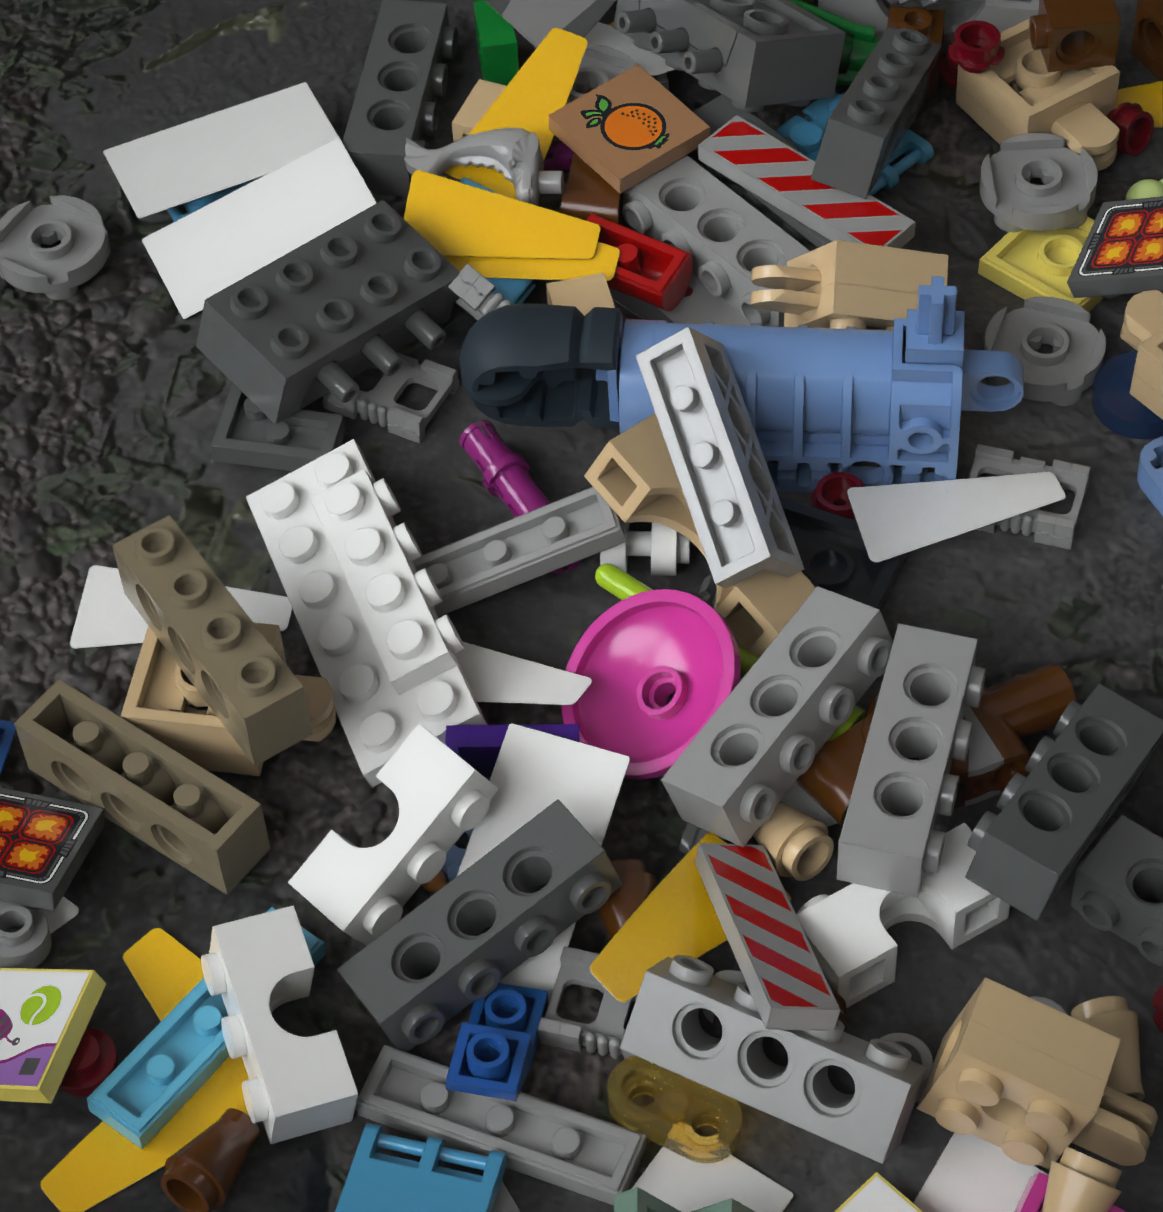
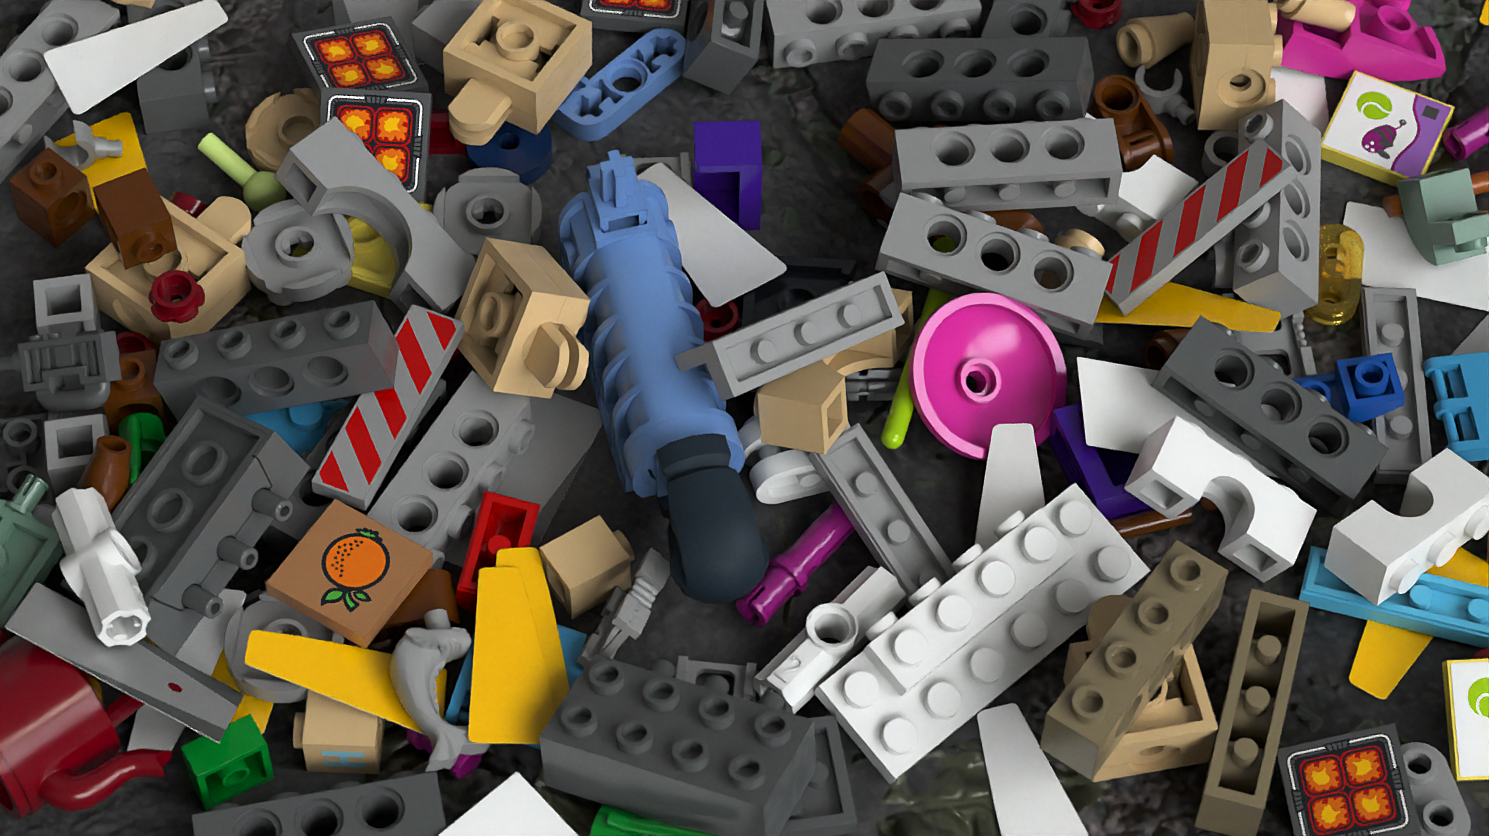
camera: 115 degrees left, 5 degrees up
none -> light grey arch [274,116,476,317]
none -> dark purple panel [693,120,762,230]
none -> white piece [753,565,907,714]
none -> reddish brown piece [1089,75,1174,172]

